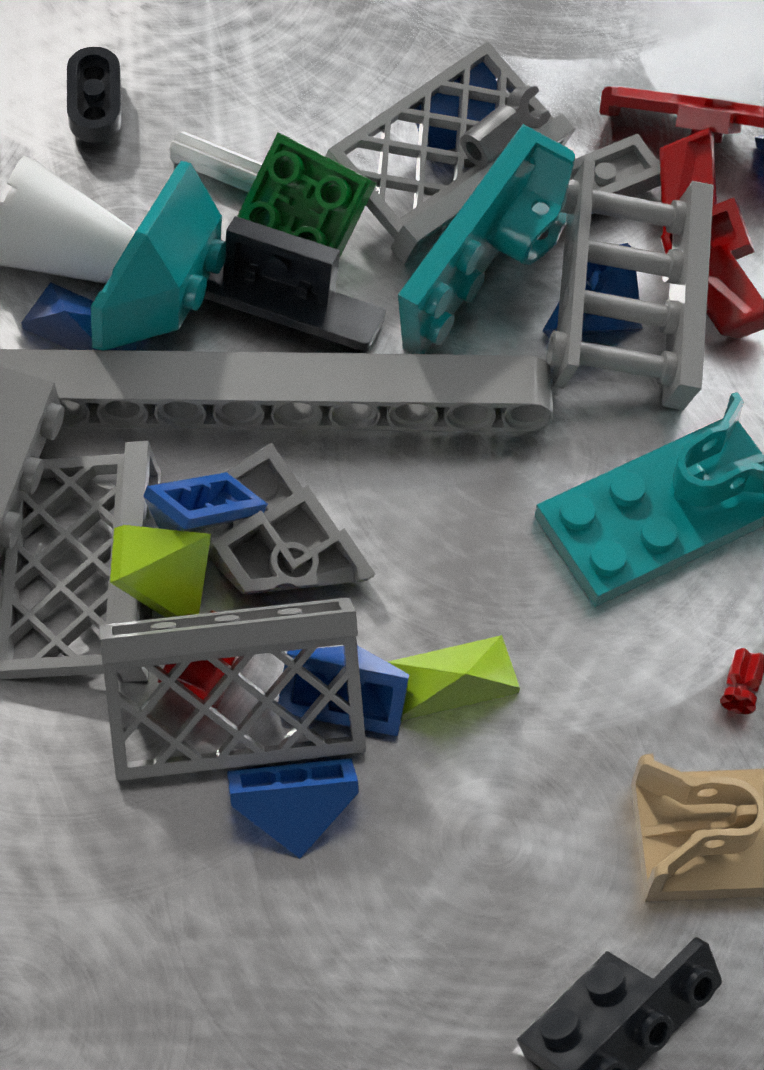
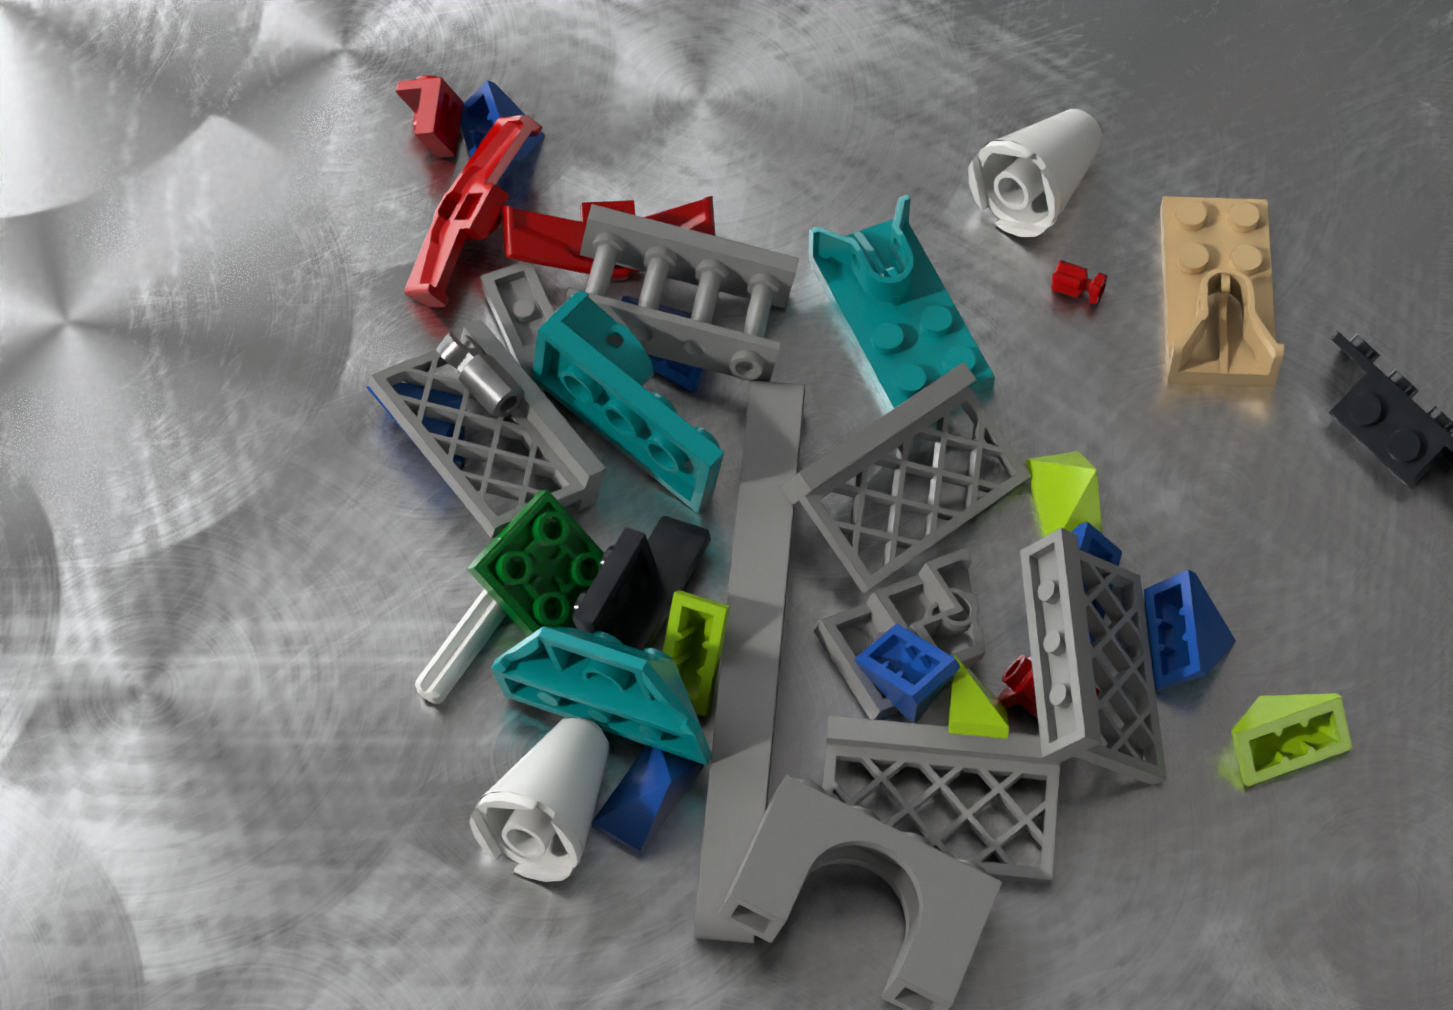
camera: 80 degrees left, 0 degrees up
black plate [67,47,122,142] -> none
none -> lime slope [662,590,731,716]
none -> light grey fence [780,362,1031,593]
none -> lime slope [1231,693,1353,786]

